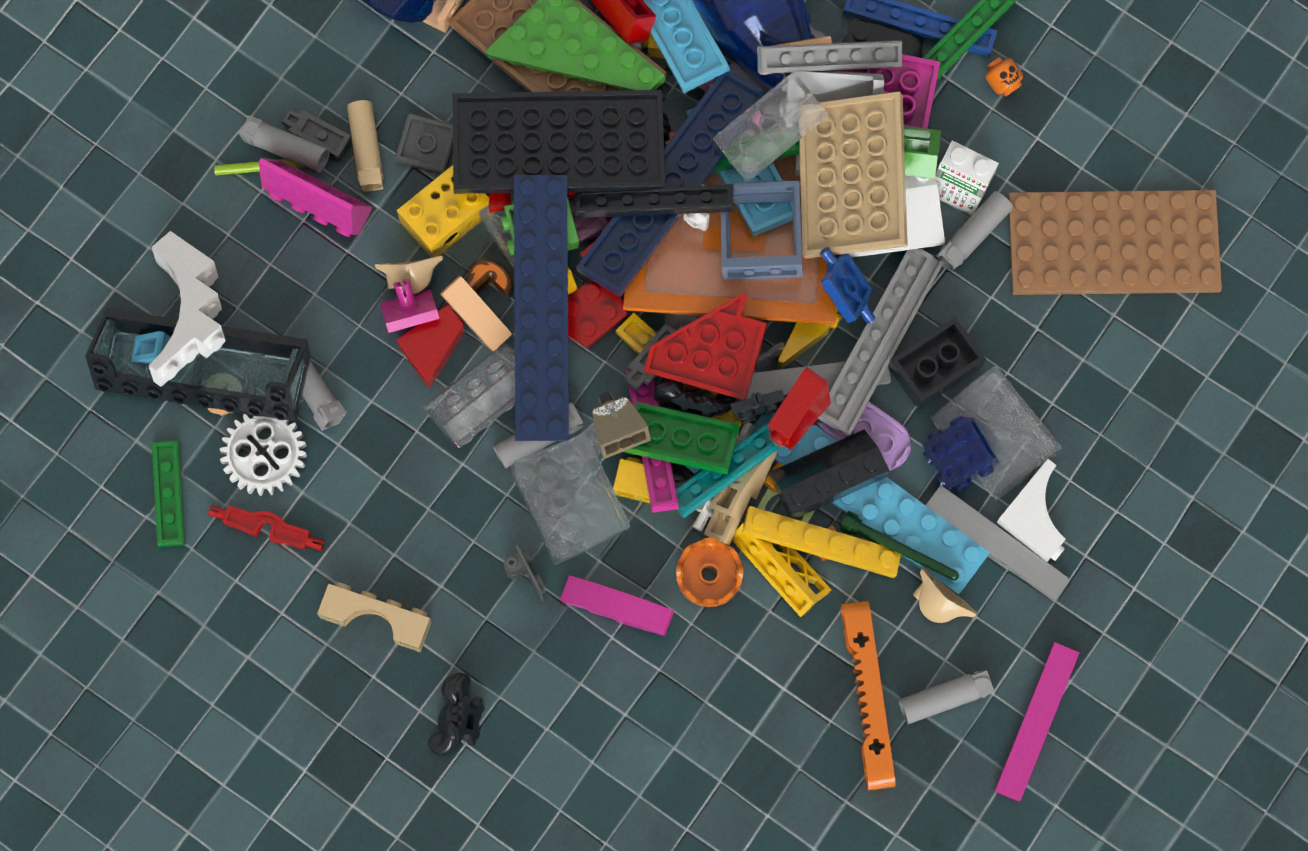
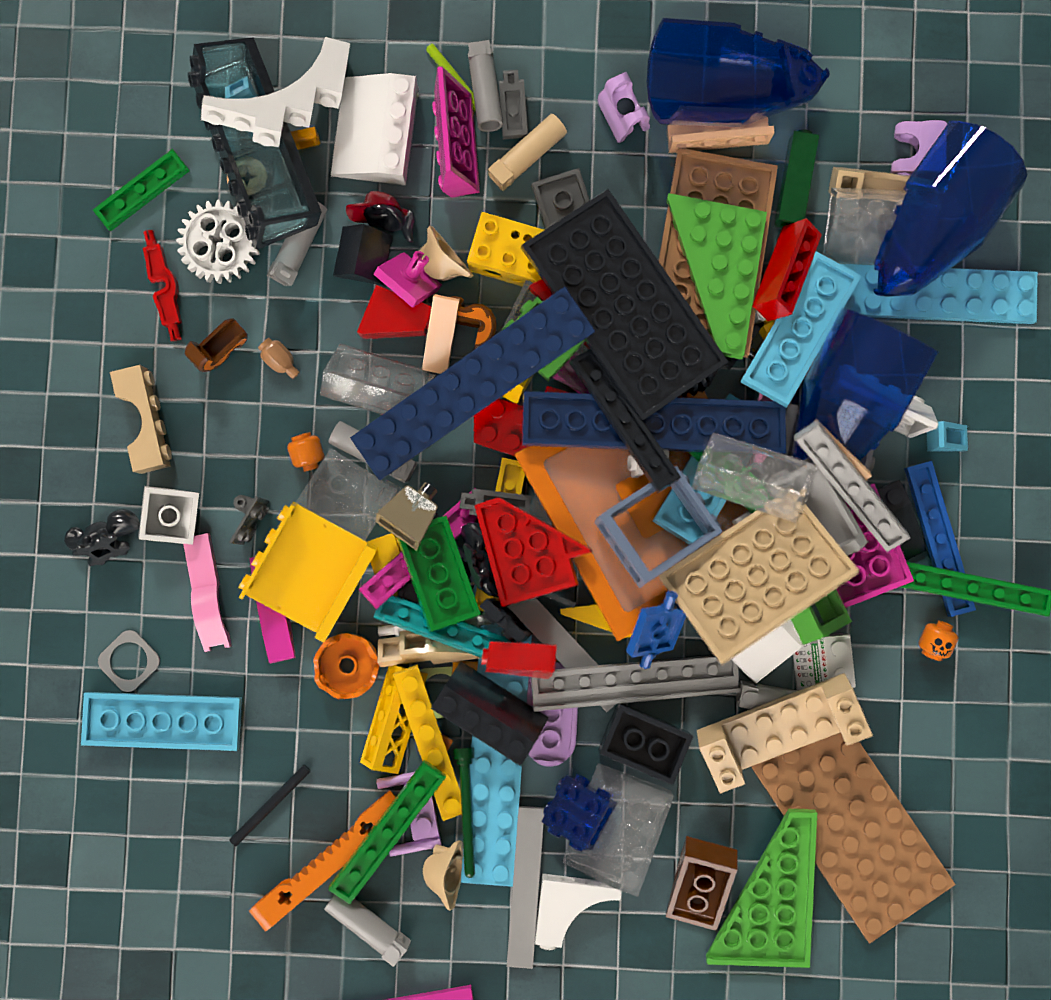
camera: 60 degrees right, 10 degrees up
none -> medium azure plate [81,692,242,751]
none -> light grey piece [98,630,160,692]
none -> white slope [138,486,199,545]
none -> bright pink piece [183,533,231,652]
none -> reddish brown animal [185,318,248,372]
none -> black bar [229,765,311,847]
none -> yellow panel [238,501,377,642]
none -> medium nougat plant [258,338,300,379]
none -> orange head [287,432,324,472]
none -> light orange tile [290,127,320,150]
none -> green tile [328,760,446,904]
none -> white slope [331,73,419,185]
none -> black slope [333,224,393,286]
none -> hair [346,191,415,243]
none -> lavender plate [377,772,442,857]
none -> lavender piece [598,72,650,143]
none -> reddish brown slope [666,836,738,931]
none -> tan plate [697,673,872,793]
none -> bright green wing [706,809,817,968]

